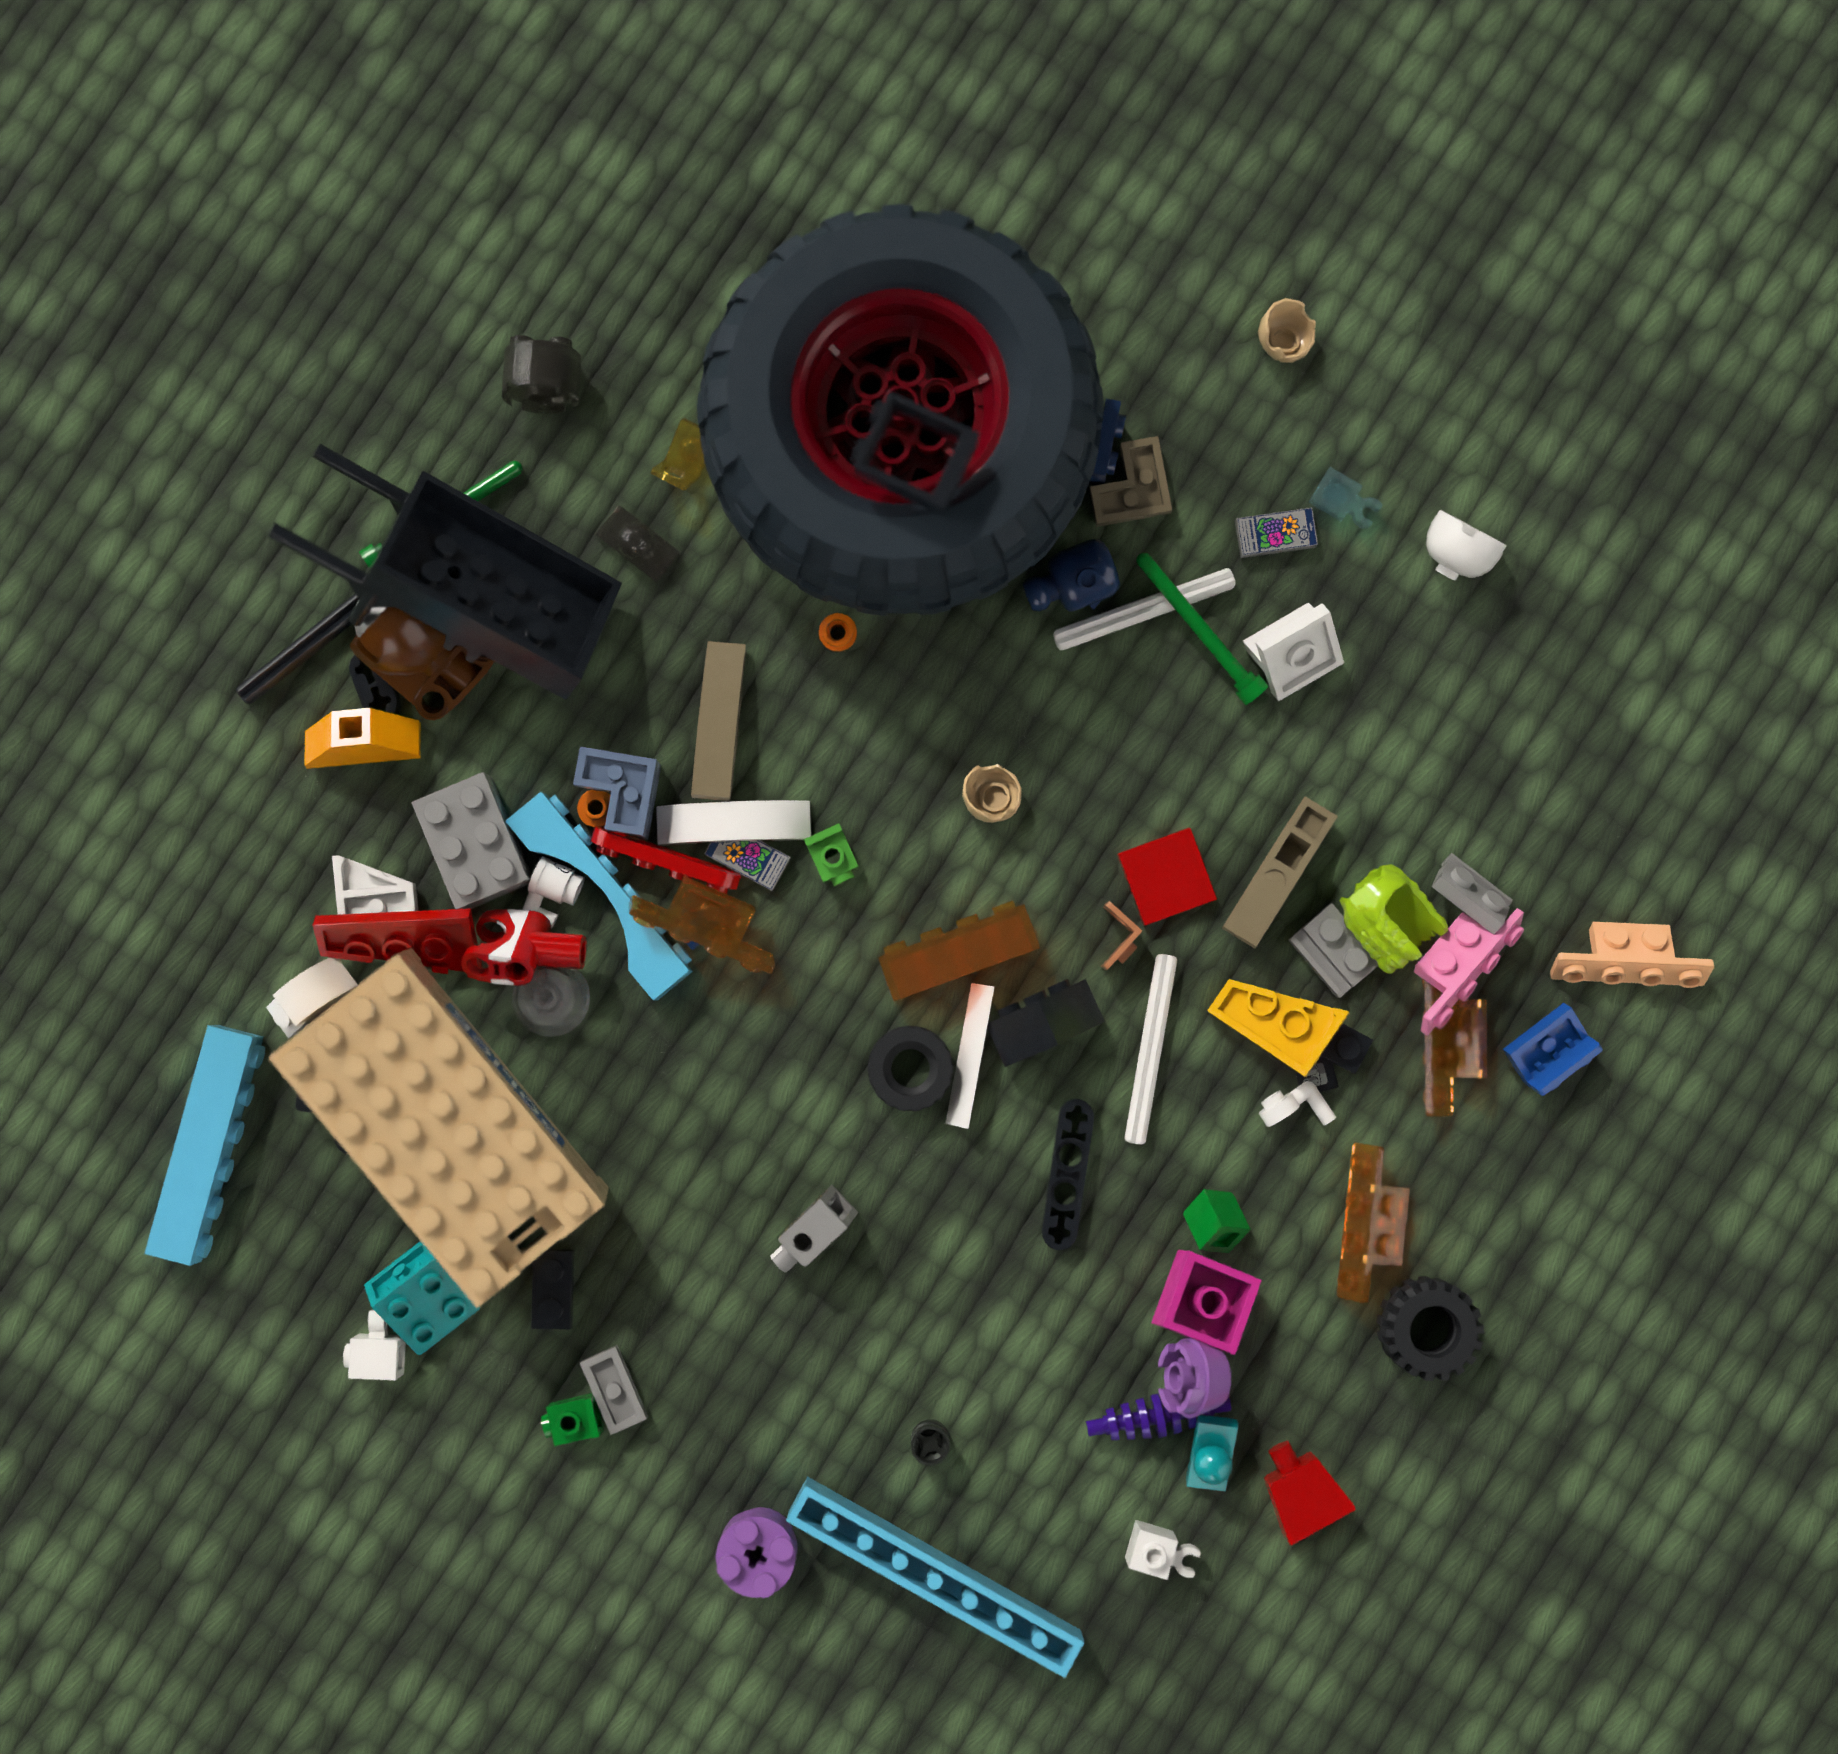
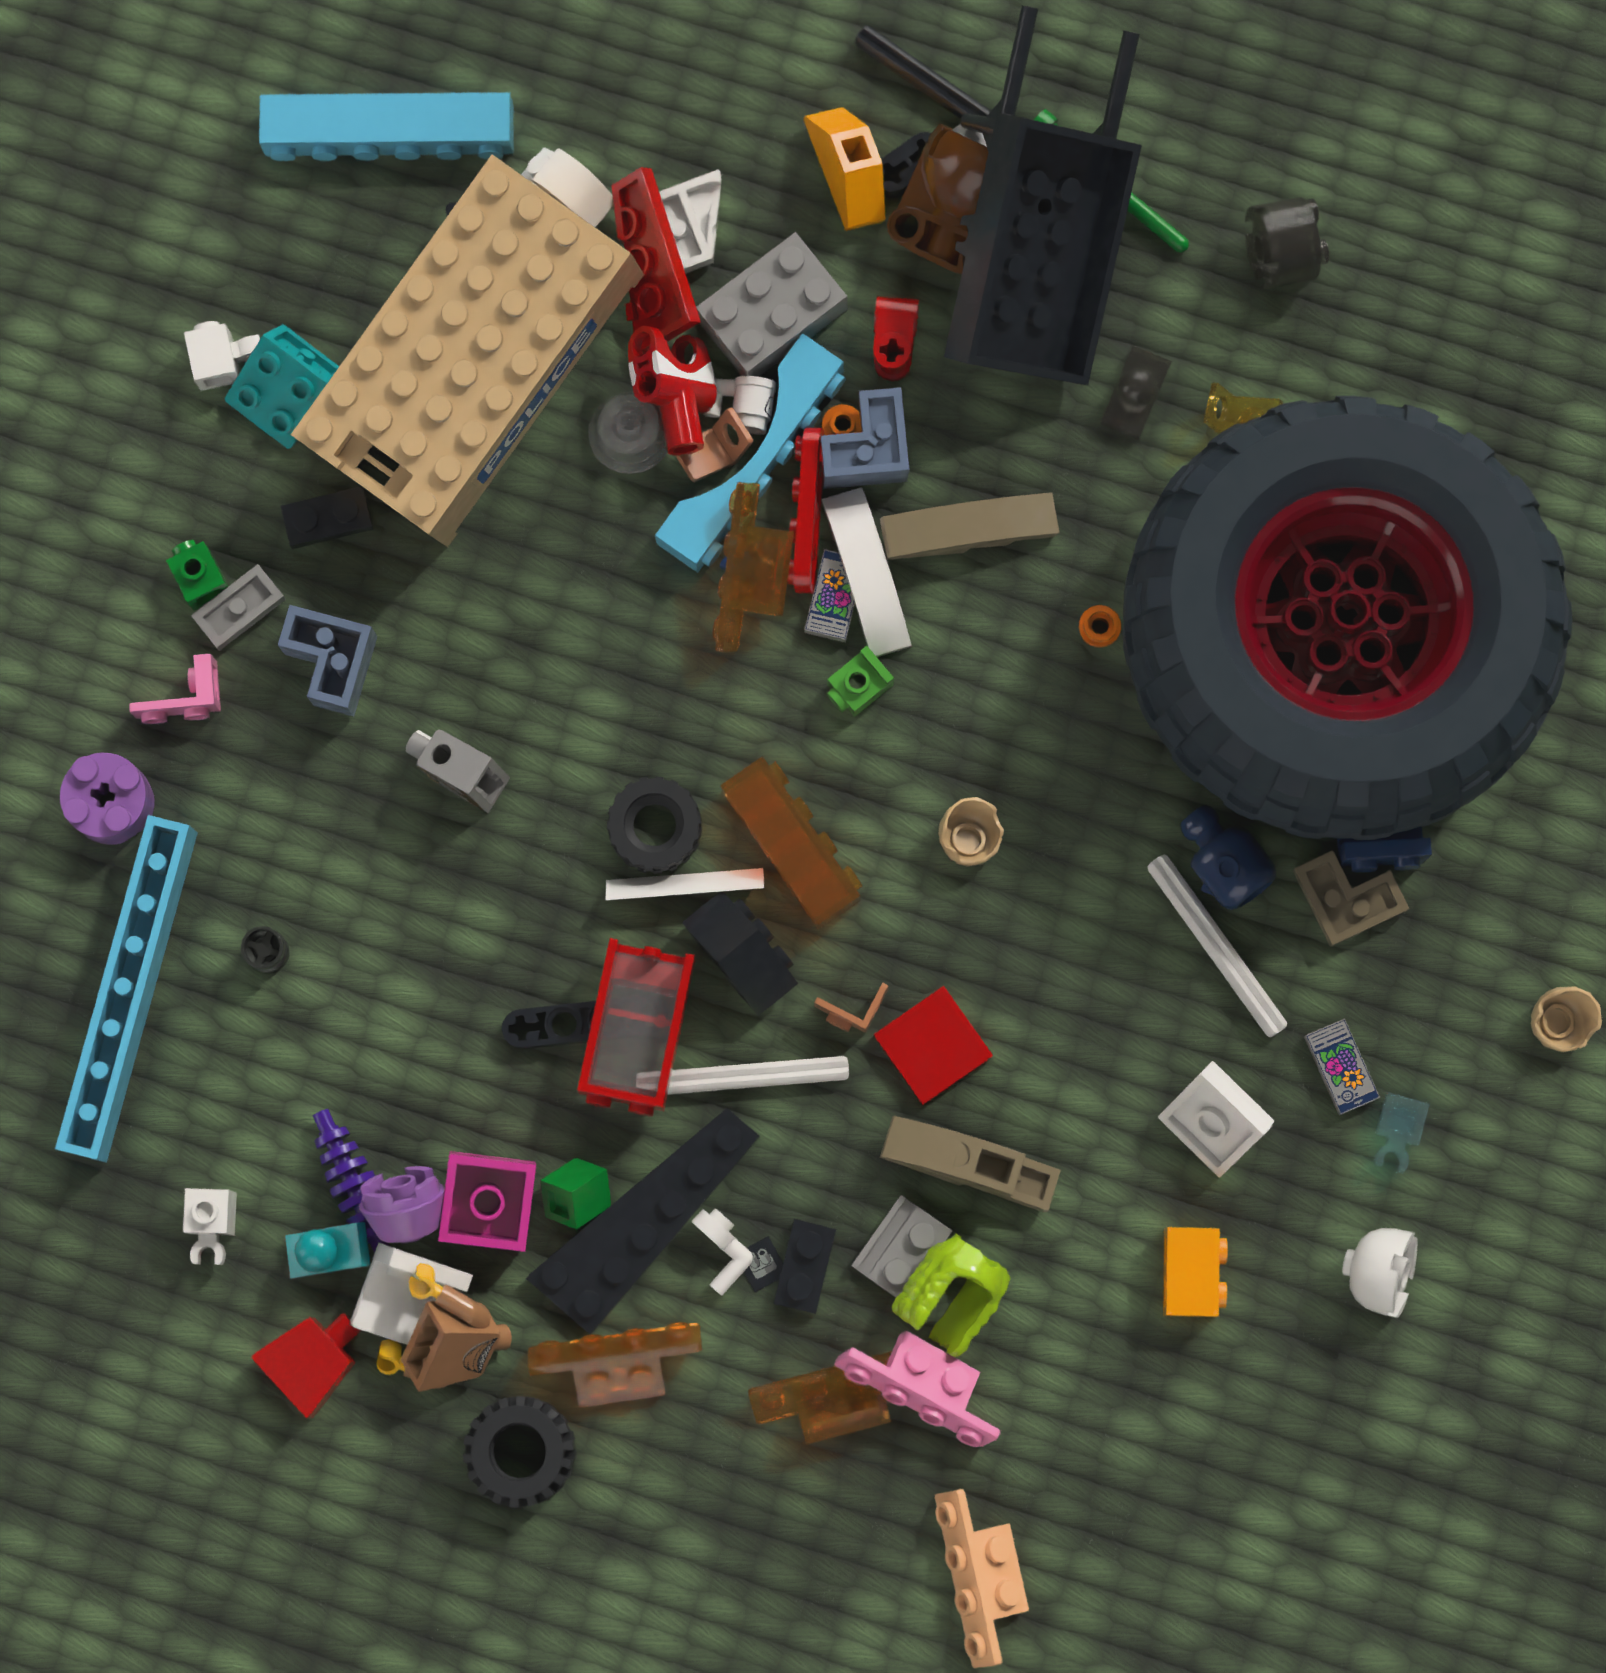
camera: 80 degrees right, 5 degrees down
black window [850,391,980,517] -> none
green piece [1136,552,1269,706] -> none
yellow wing [1207,979,1349,1078] -> none
light grey plate [1432,853,1512,935] -> none
blue bracket [1503,1003,1603,1096] -> none
none -> bright pink bracket [129,654,221,724]
none -> sand blue brick [278,605,378,717]
none -> white bracket [350,1243,473,1345]
none -> medium nougat torso [376,1263,512,1392]
none -> black wing [526,1108,760,1335]
none -> clear door [577,938,696,1117]
none -> nougat bracket [676,407,753,482]
none -> red piece [873,296,919,381]
none -> light orange brick [1163,1227,1227,1317]

